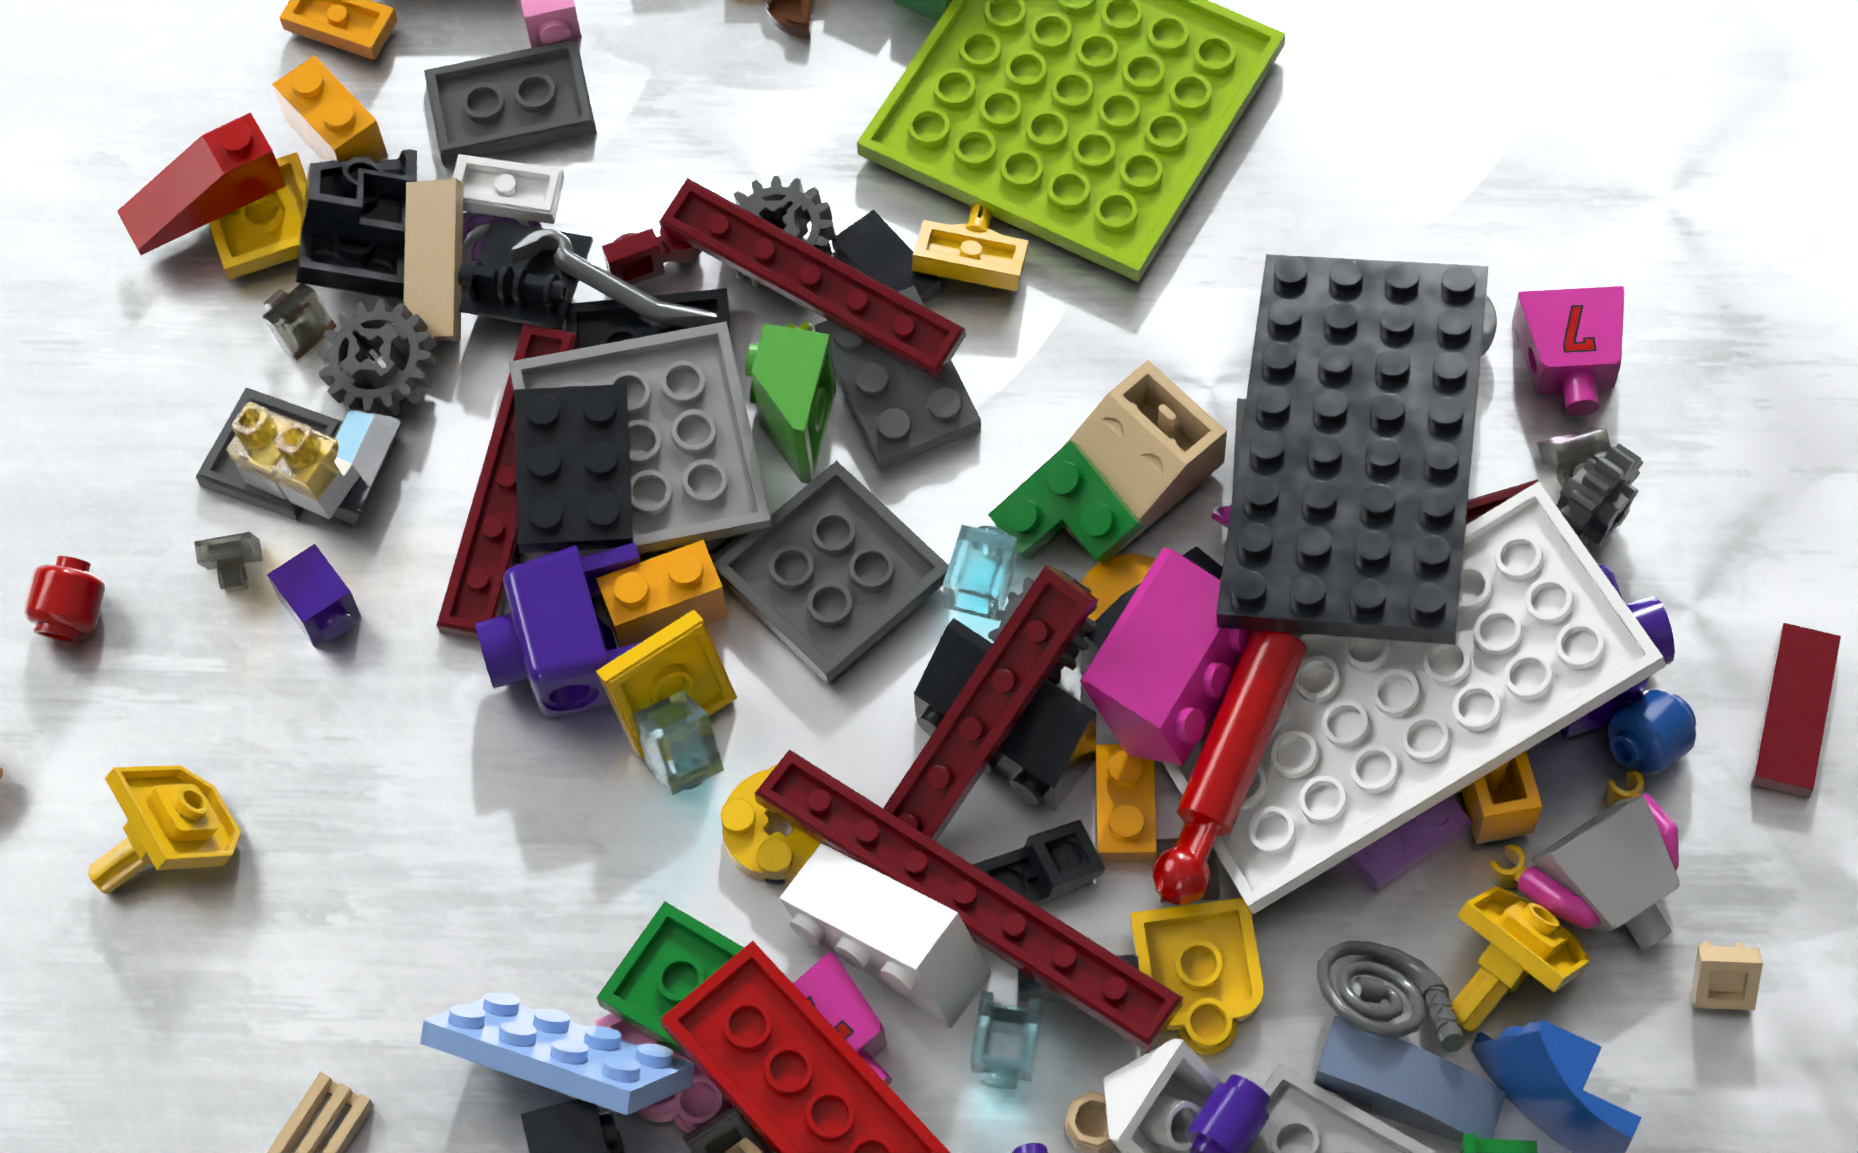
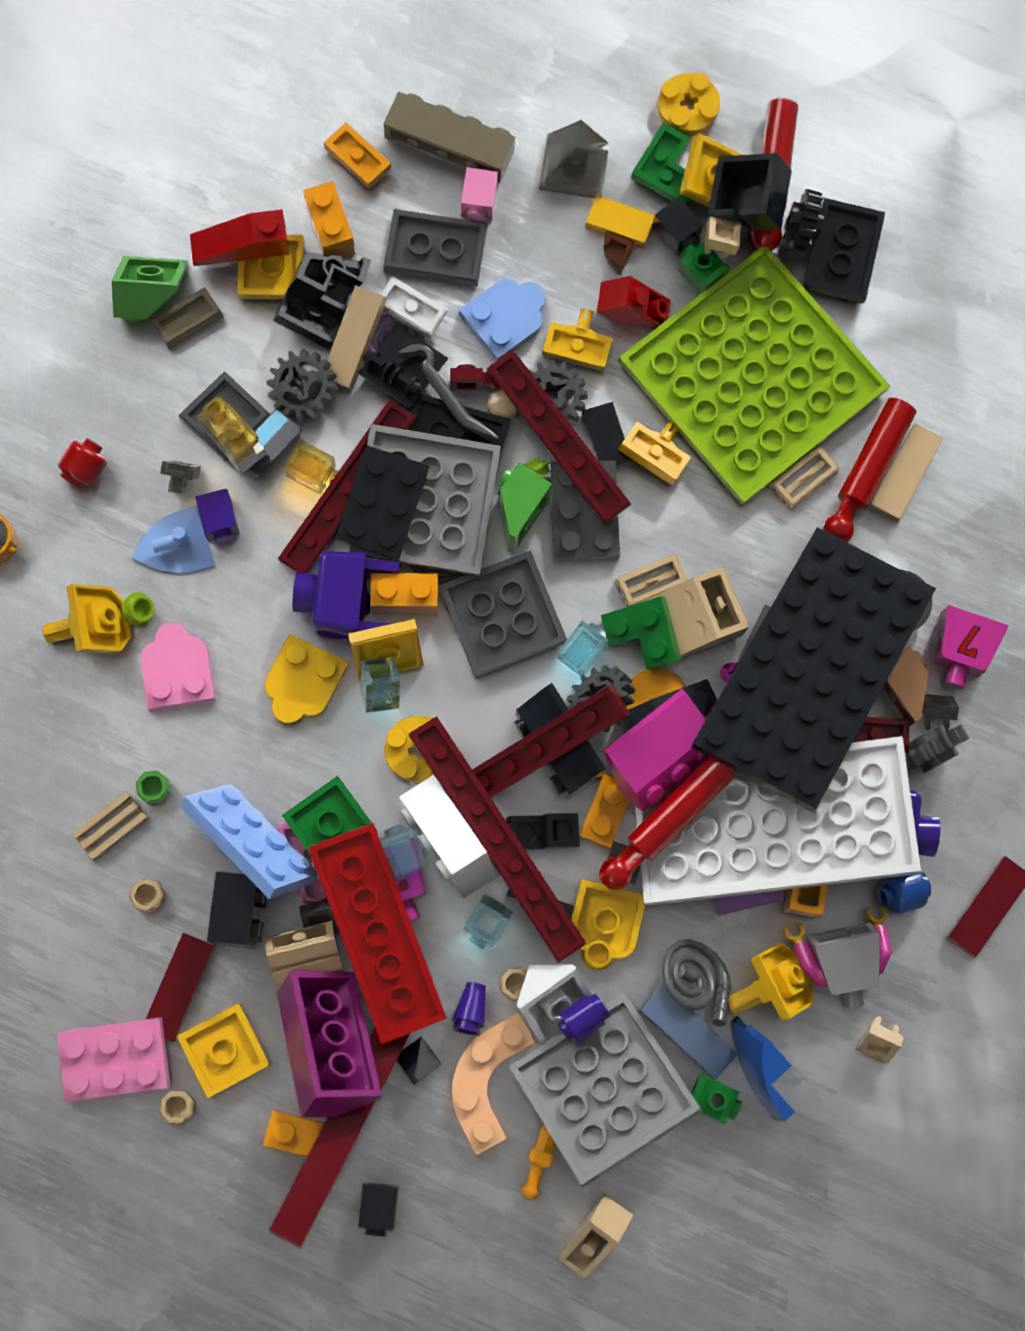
camera: 10 degrees right, 15 degrees up
clear smoke tile [262,282,337,361] -> none
none -> bright green slope [112,256,188,322]
none -> lime plate [121,592,154,626]
none -> light blue shield [132,505,215,574]
none -> bright green tile [136,770,170,805]
none -> bright pink plate [141,623,215,711]
none -> dark tan tile [150,287,223,349]
none -> yellow plate [265,634,349,724]
none -> clear yellow brick [284,439,338,494]
none -> clear light blue brick [380,824,428,880]
none -> light blue plate [459,279,545,361]
none -> tan tile [487,389,517,419]
none -> yellow plate [542,308,613,372]
none -> red slope [596,276,671,329]
none -> tan tile [615,553,688,607]
none -> tan tile [769,445,840,510]
none -> red piece [822,398,917,542]
none -> tan tile [869,423,943,522]
none -> medium nougat slope [882,646,929,727]

